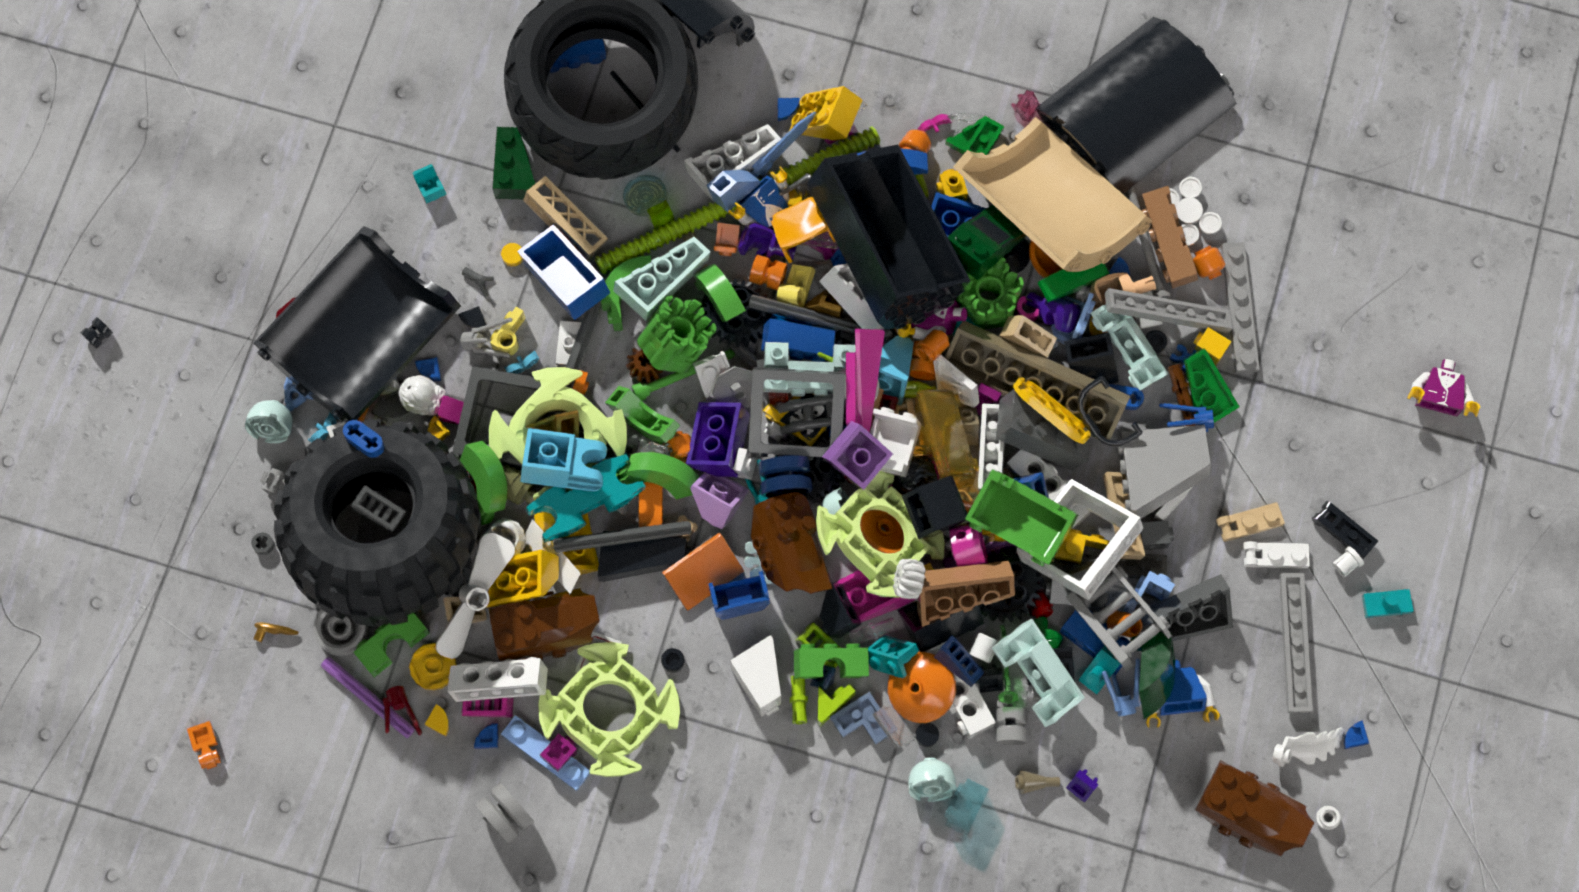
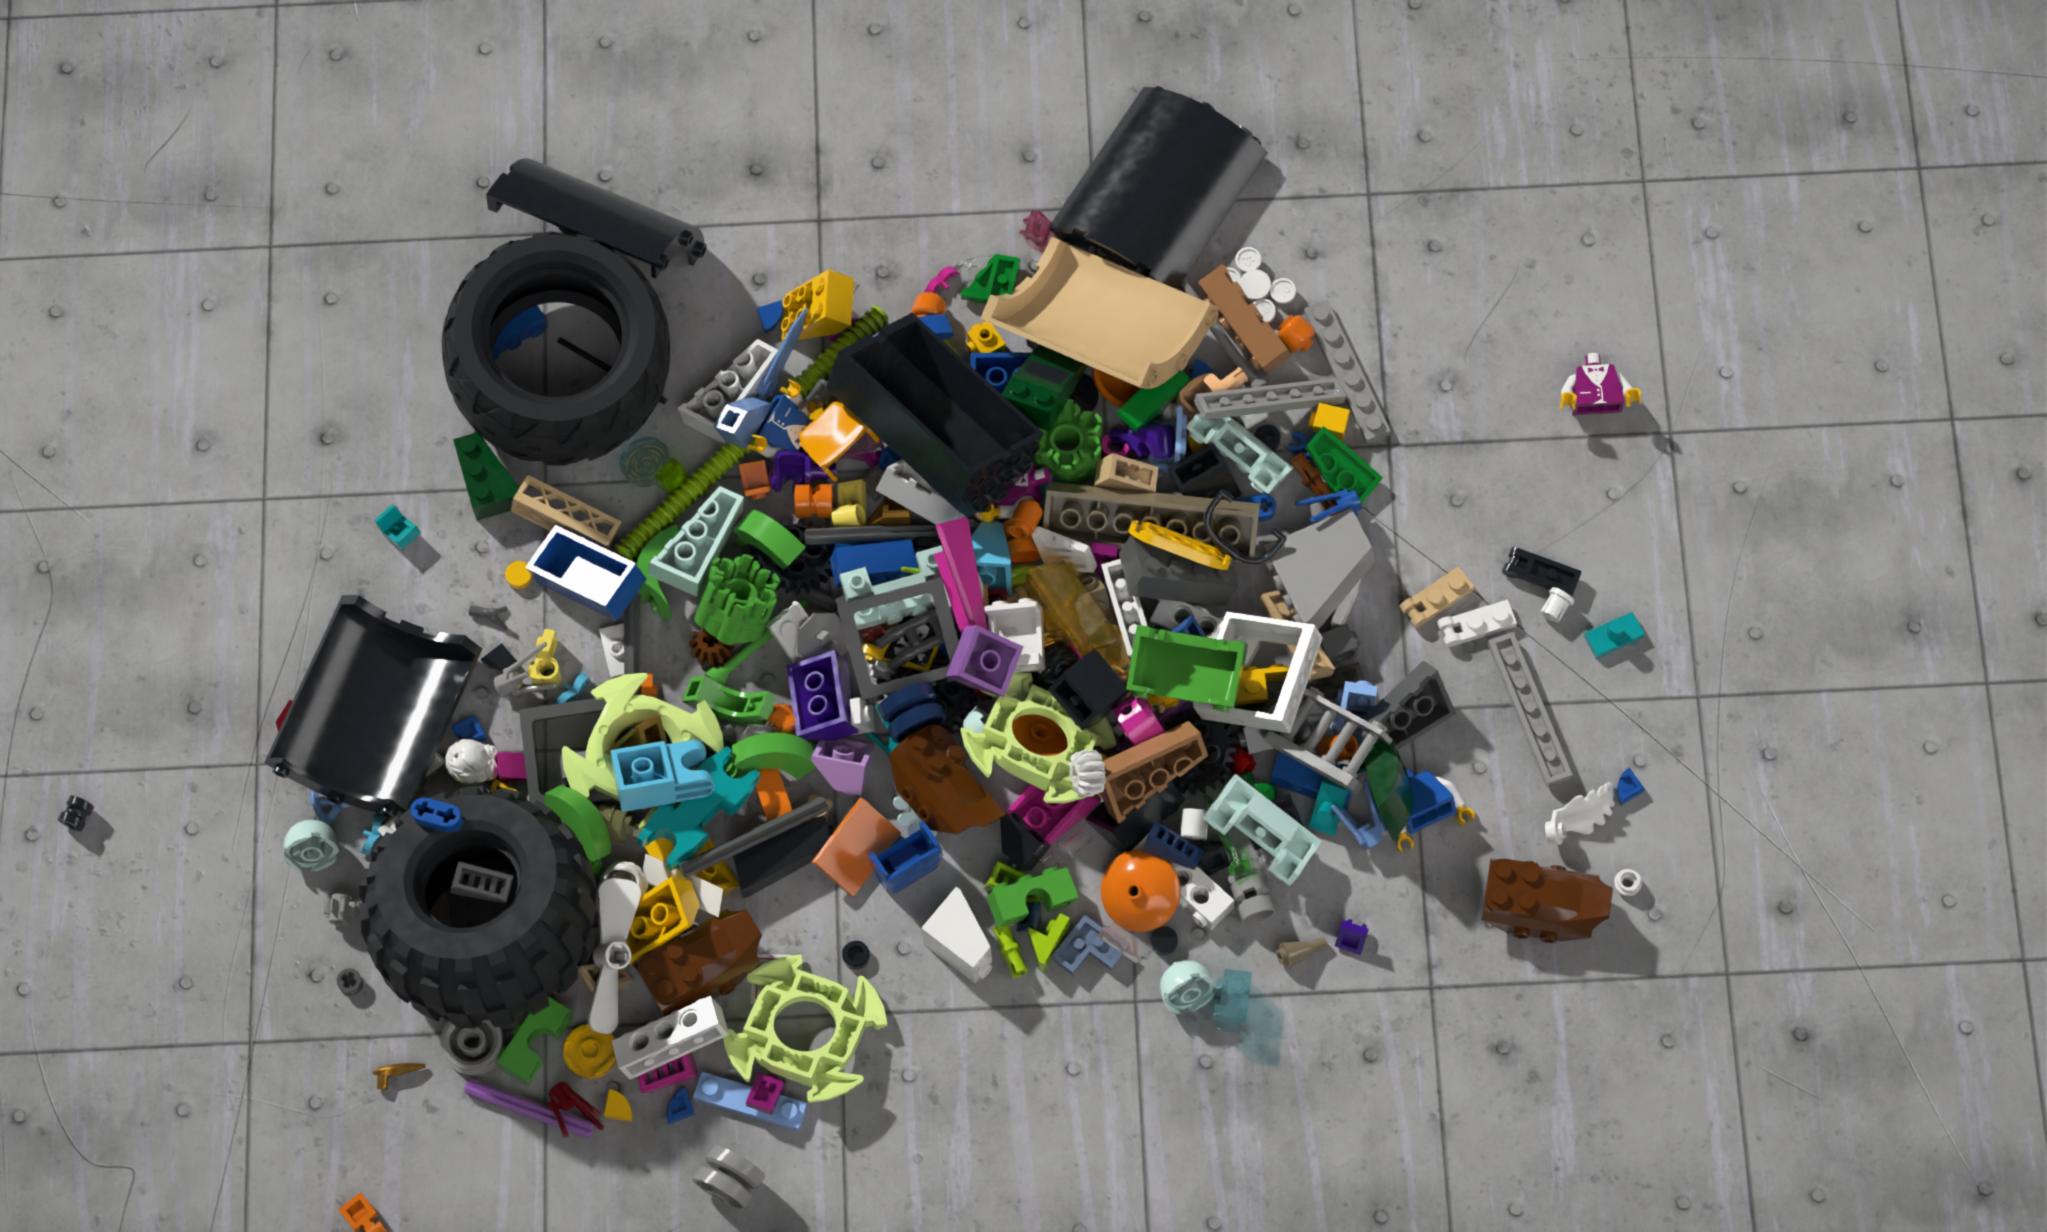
camera: 15 degrees left, 5 degrees down
teal bracket [868,635,919,678] -> none

